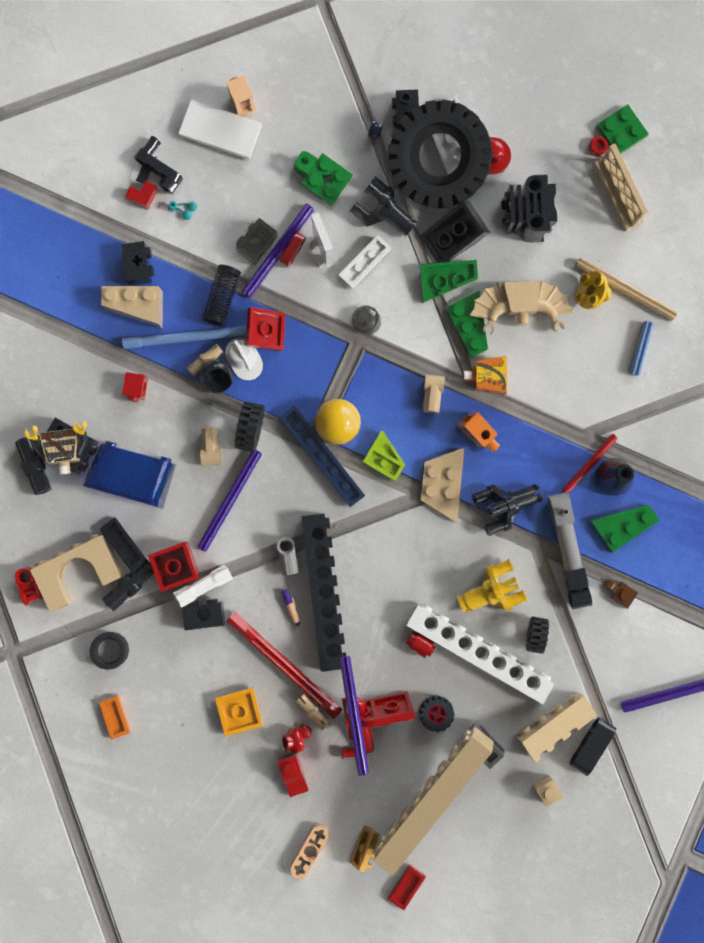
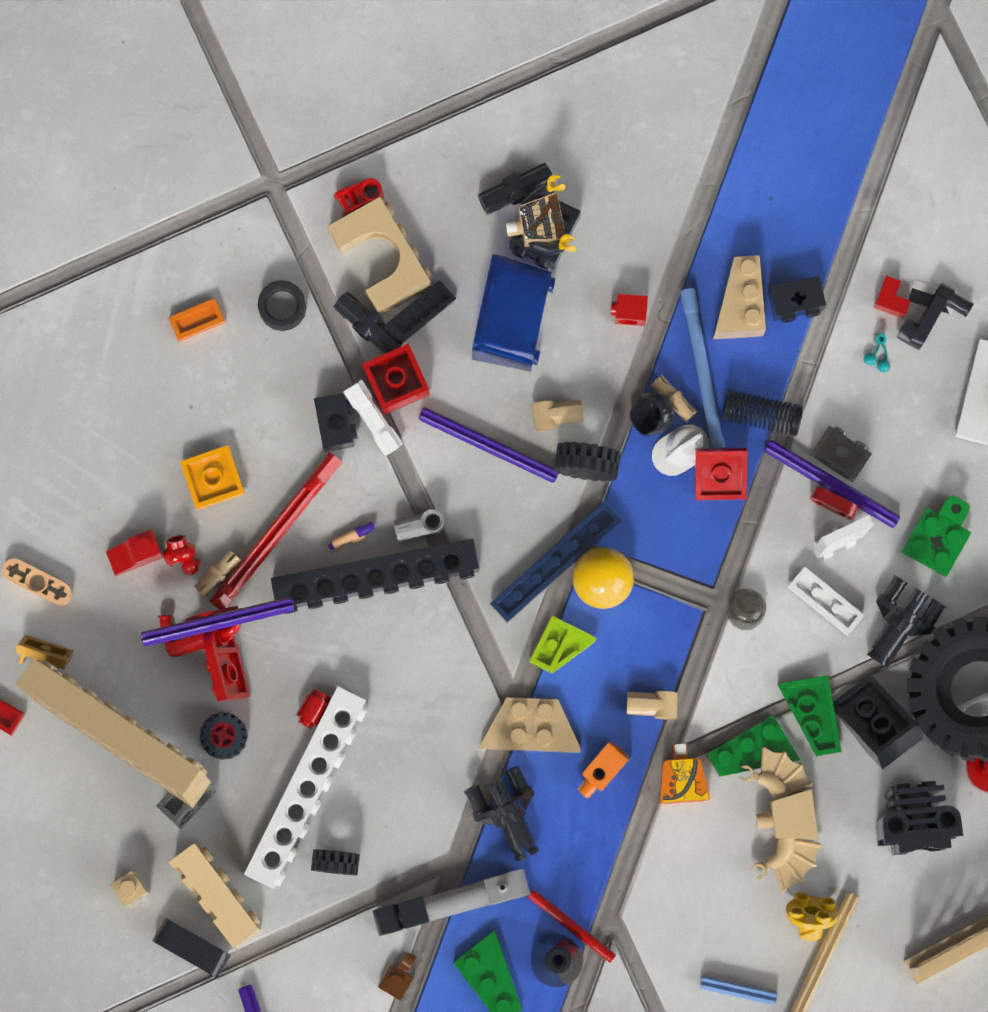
camera: 85 degrees right, 5 degrees down
yellow wheel [457,559,528,614] -> none

